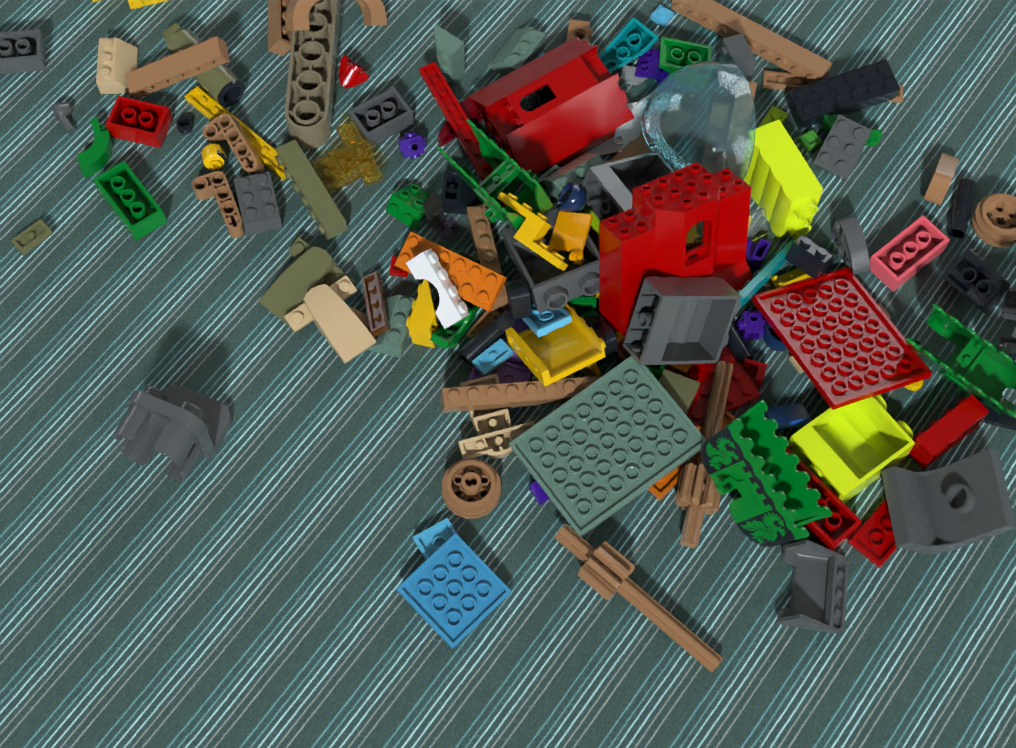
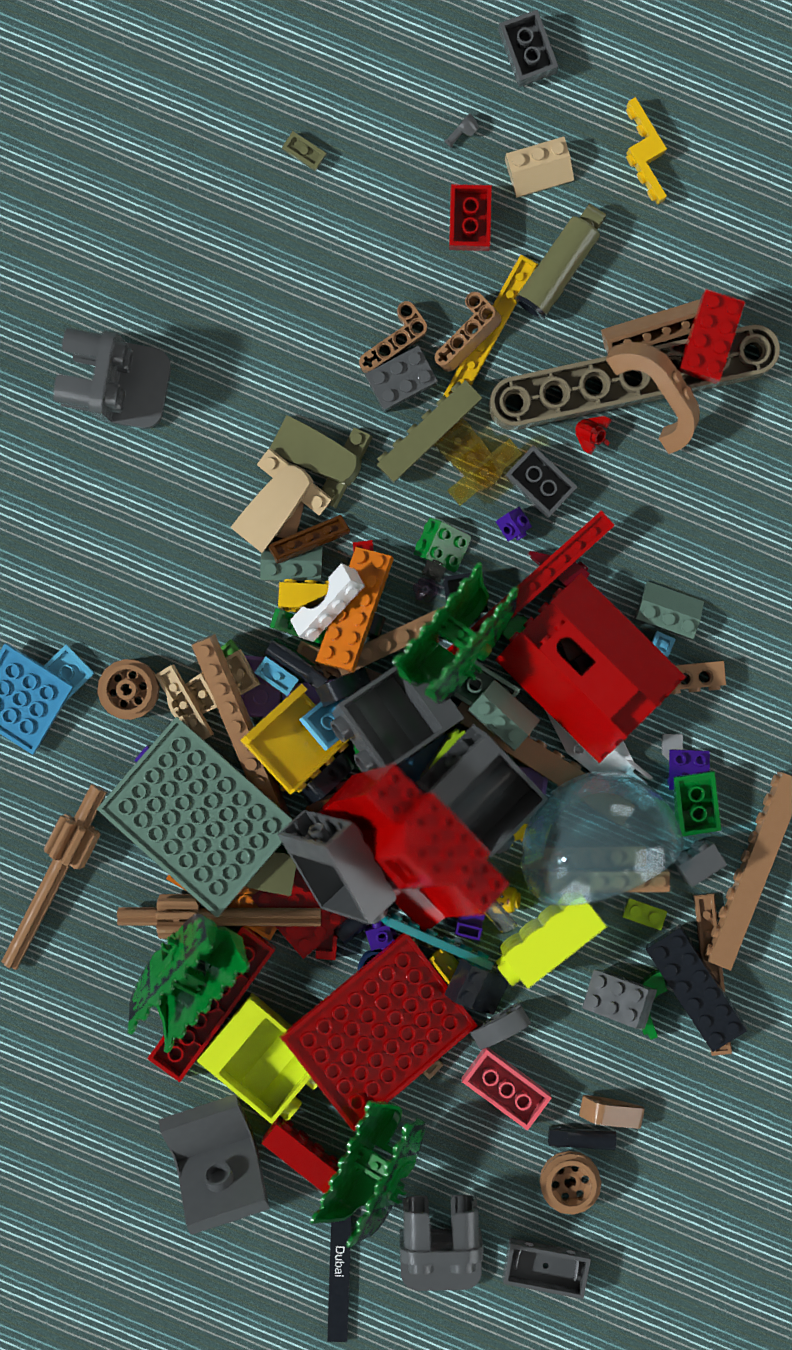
camera: 75 degrees right, 25 degrees up
green arch [77,118,113,178] -> none
green brick [93,161,167,241] -> none
medium nougat brick [125,36,230,98] -> none
black bush [176,116,194,134] -> none
yellow head [201,144,226,170] -> none
sand green slope [434,25,465,87] -> none
yellow bracket [497,192,568,271] -> none
light orange flag [548,211,593,265] -> none
dark blue hat [557,182,587,213] -> none
teal wedge [598,17,659,74] -> none
medium azure plate [650,4,674,28] -> none
blue tile [764,402,811,431] -> none
dark grey windscreen [777,540,849,634] -> none
bright green tile [798,129,823,153] -> none
red tile [848,499,898,568] -> none
black slope [942,248,1011,314] -> none

